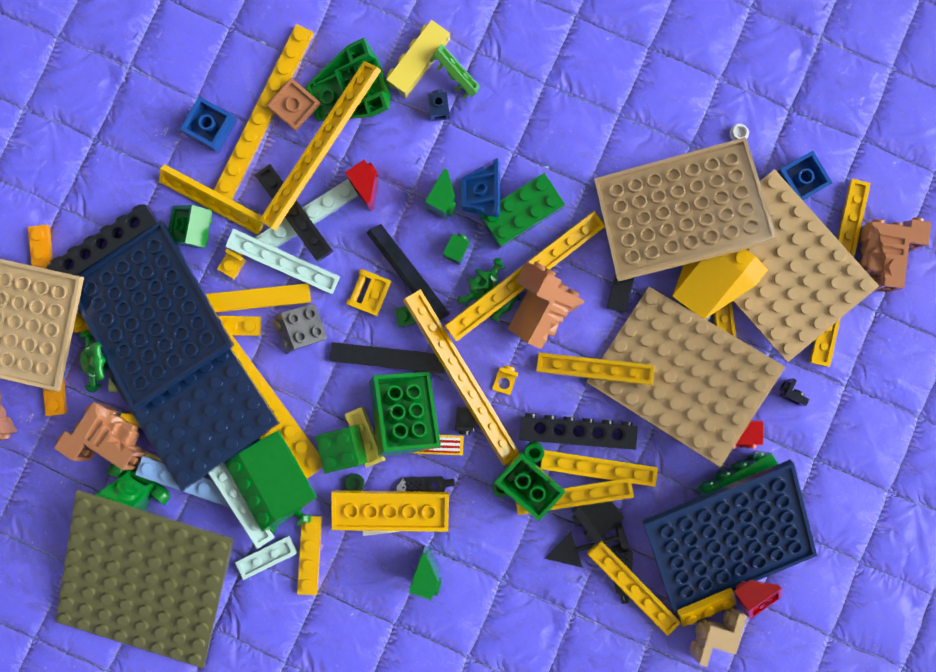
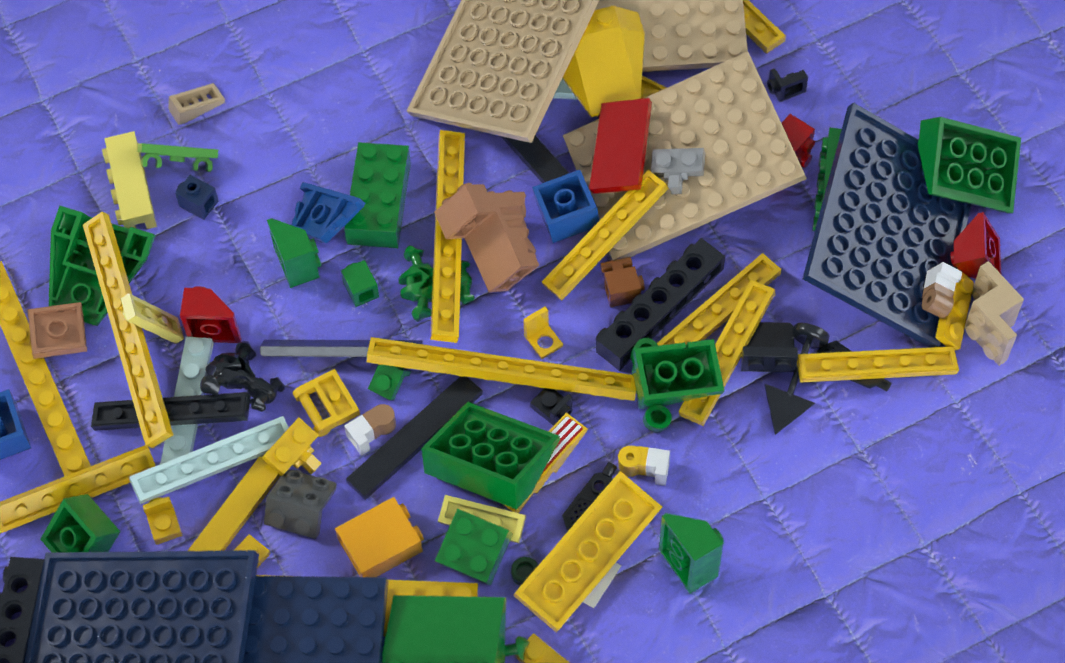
camera: 45 degrees left, 25 degrees down
none -> light yellow plate [121,293,184,344]
none -> tan slope [168,83,225,125]
none -> black piece [200,341,285,412]
none -> yellow hinge [262,417,322,476]
none -> light orange brick [335,497,424,577]
none -> leg [344,404,396,456]
none -> blue brick [532,170,600,243]
none -> red tile [589,98,652,194]
none -> dark orange brick [600,257,645,308]
none -> leg [618,446,670,486]
none -> light grey hinge [651,148,705,194]
none -> green slope [918,117,1021,214]
none -> leg [922,262,962,318]

